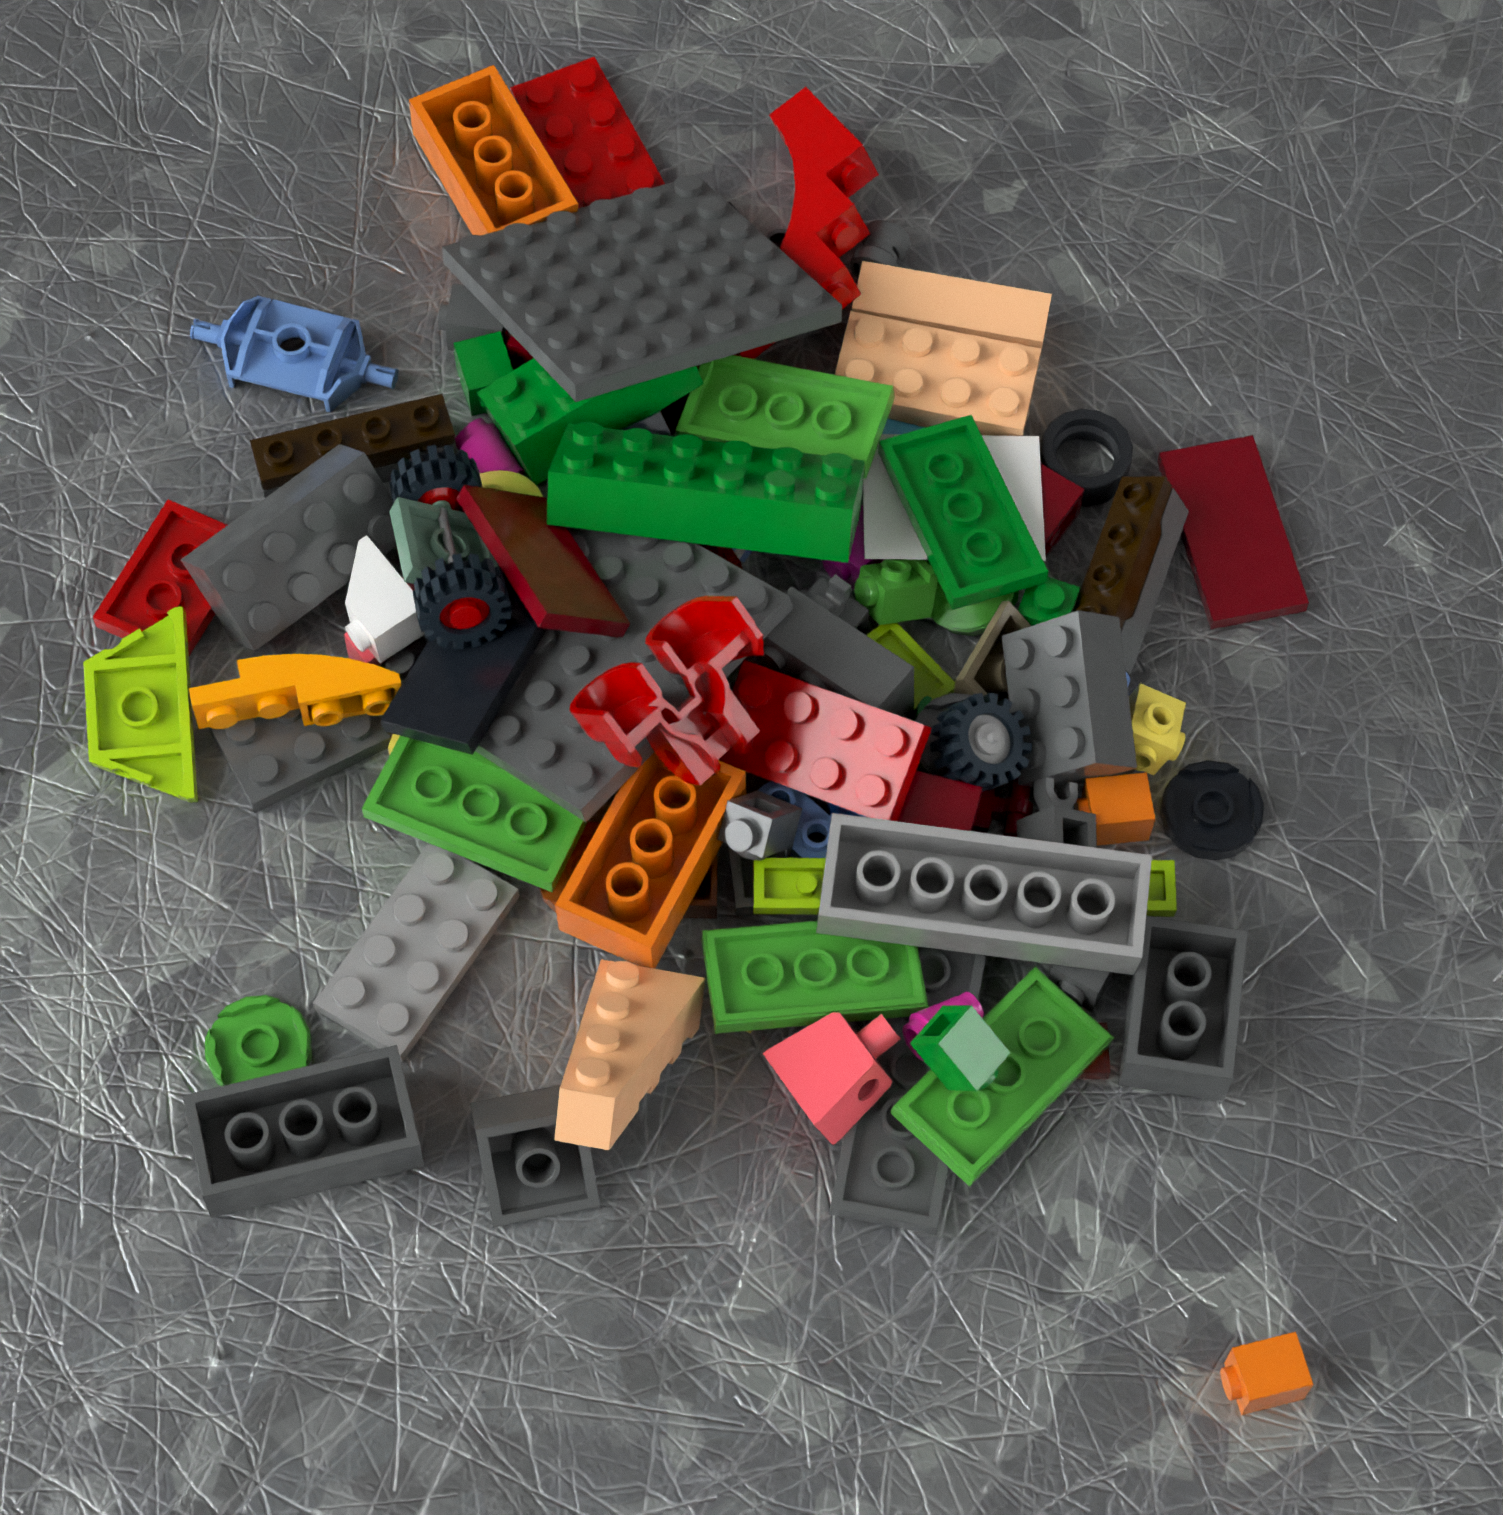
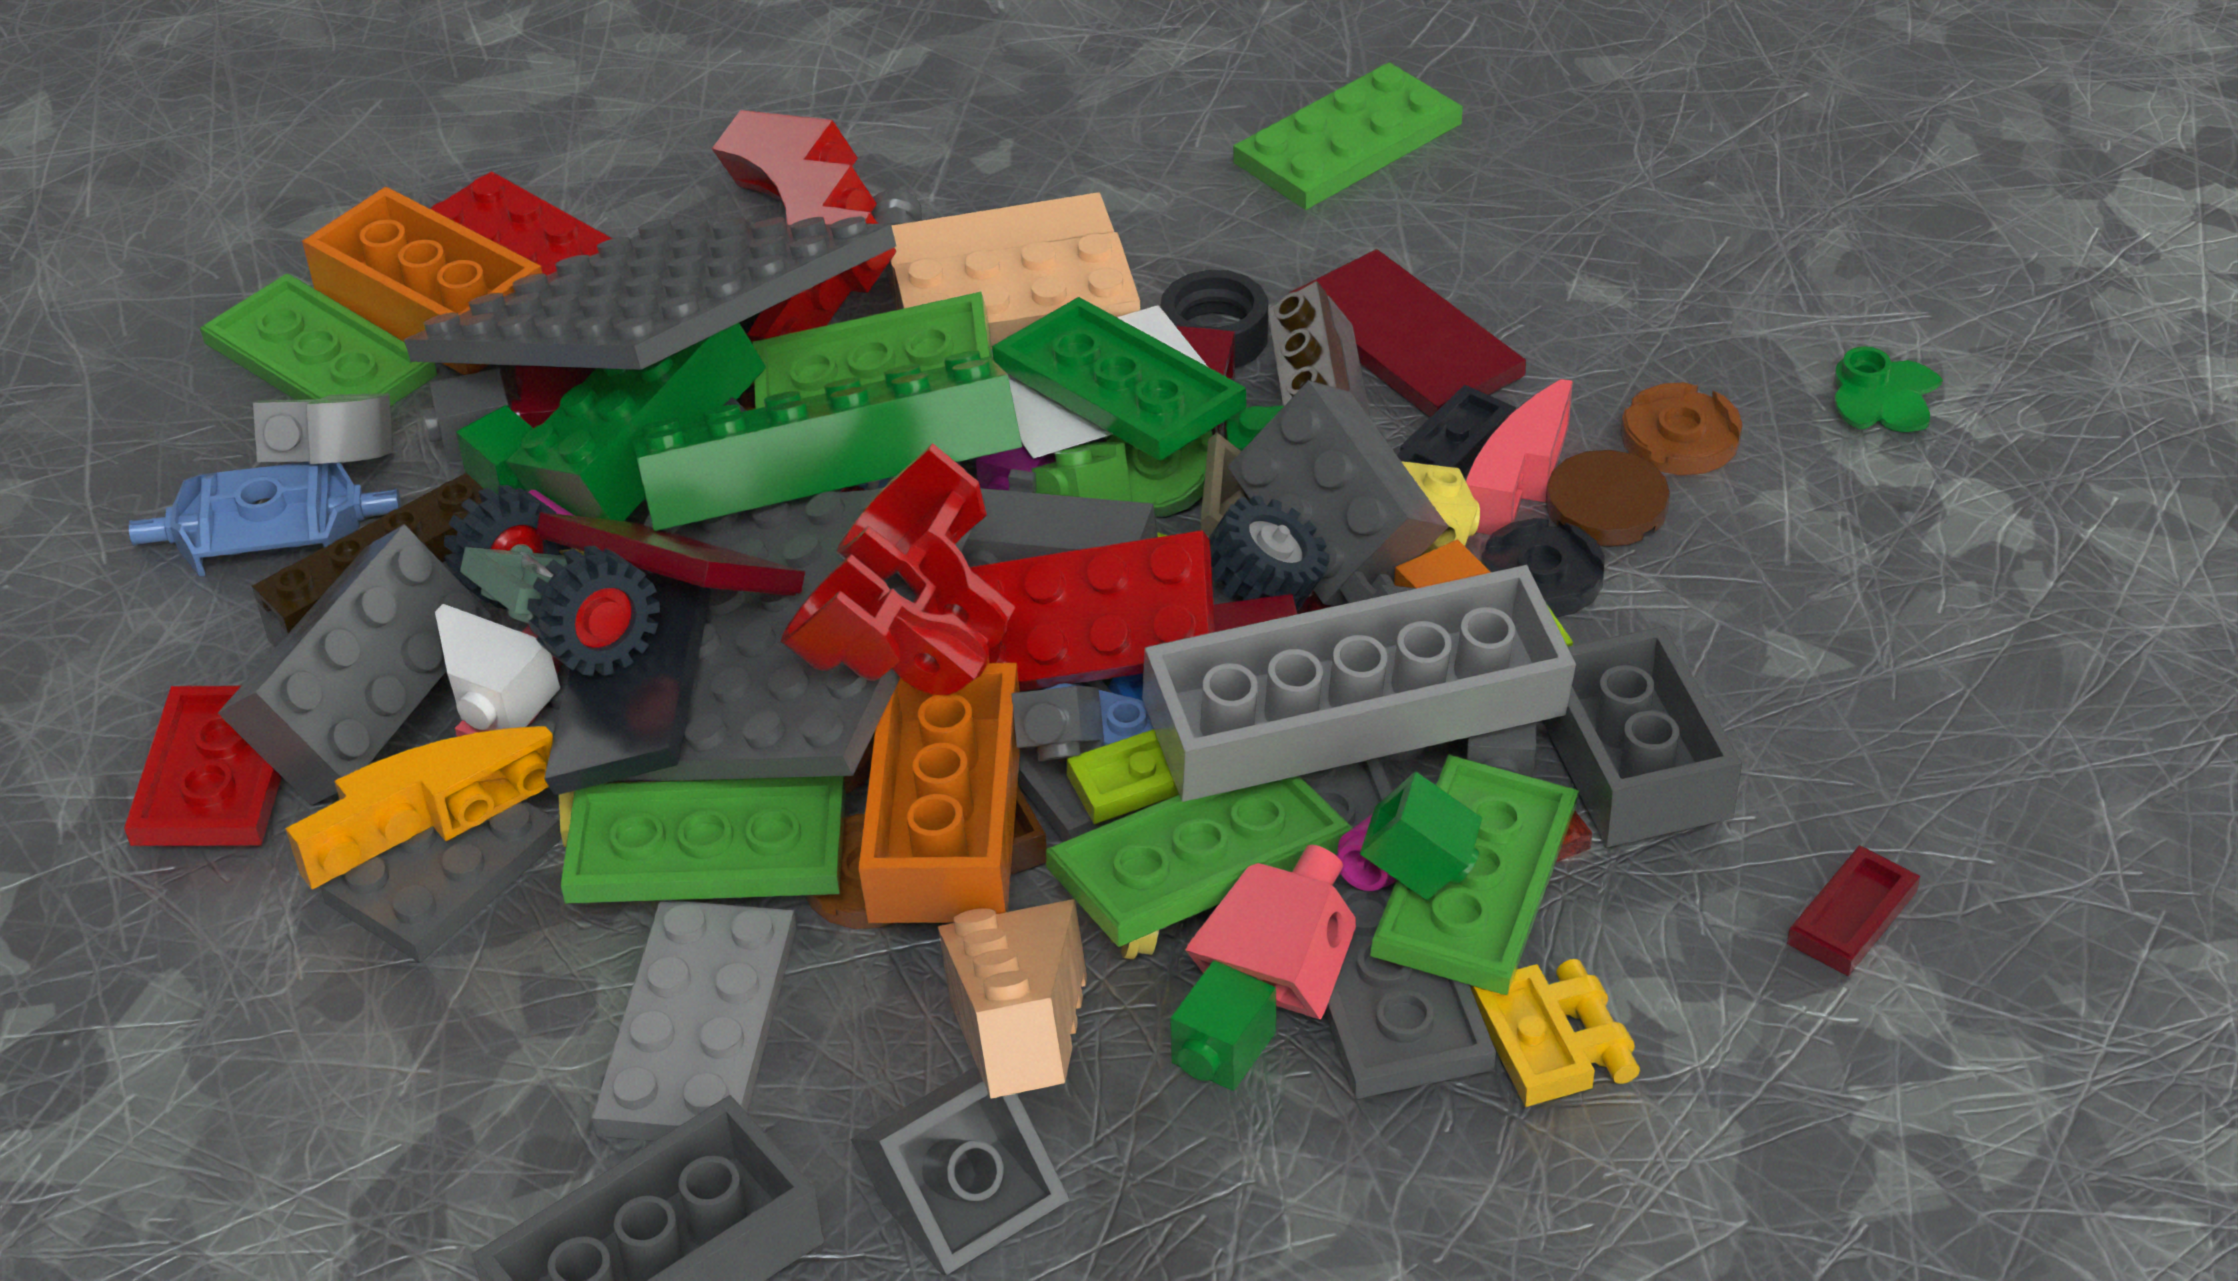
camera: 20 degrees left, 20 degrees down
lime wing [83,607,198,803] -> none
bright green tile [205,995,312,1086] -> none
orange brick [1220,1332,1314,1415] -> none
none -> bright green tile [200,273,438,407]
none -> light grey brick [253,393,393,464]
none -> green brick [1170,960,1276,1091]
none -> bright green plate [1233,62,1463,210]
none -> black hinge [1397,385,1516,475]
none -> coral slope [1466,379,1573,535]
none -> yellow plate [1471,959,1640,1107]
none -> reddish brown tile [1546,450,1670,546]
none -> dark orange tile [1621,382,1743,476]
none -> dark red tile [1787,845,1920,977]

